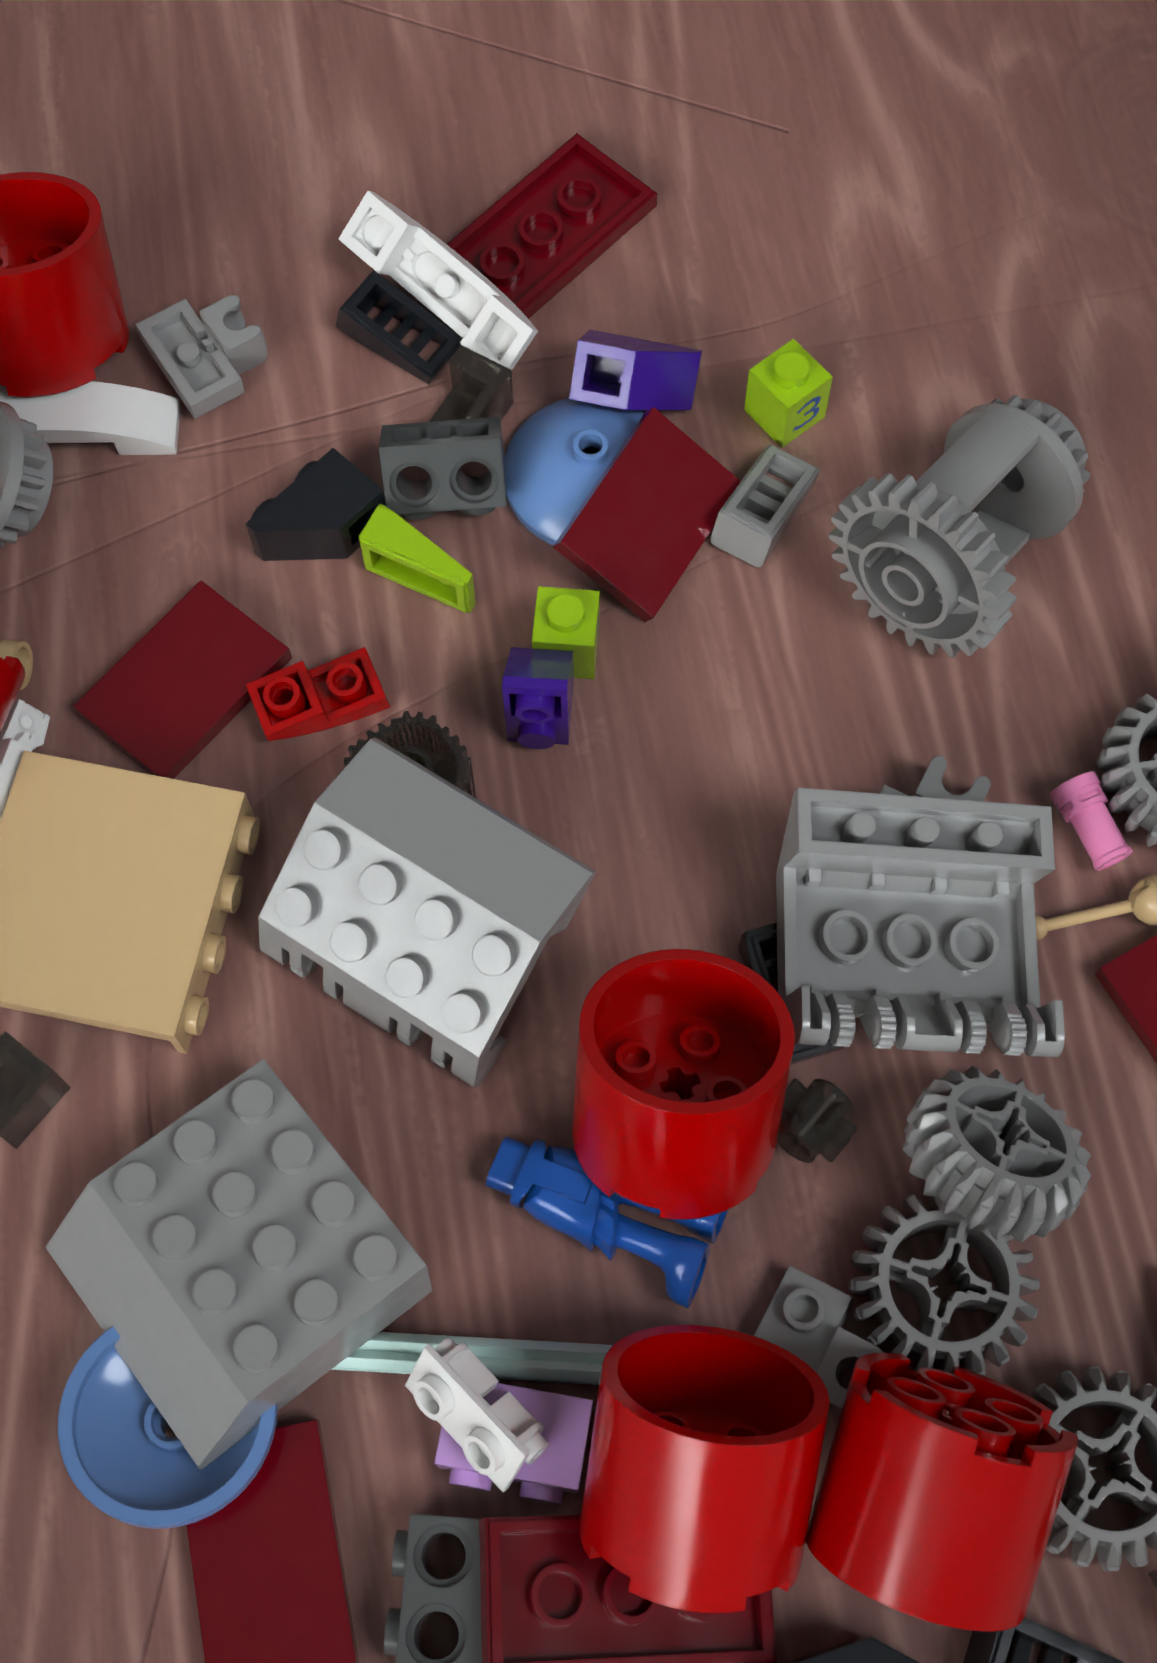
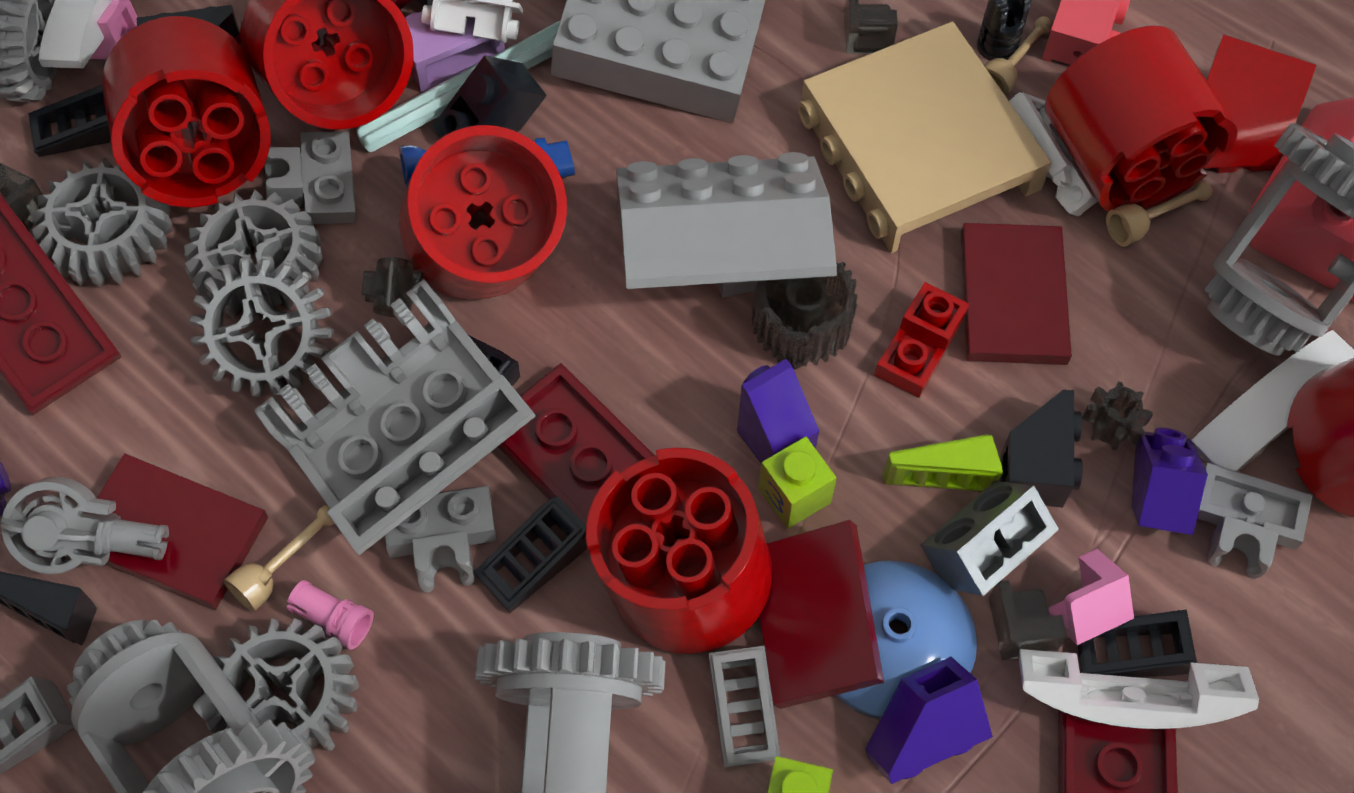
camera: 140 degrees right, 5 degrees down
none -> black slope [432,55,547,138]
none -> black slope [474,495,588,614]
none -> dark red tile [497,363,655,525]
none -> red brick [586,447,772,654]
none -> bright pink panel [1048,549,1134,645]
none -> clear smoke gear [1082,381,1153,450]
none -> dark purple slope [1132,428,1208,535]

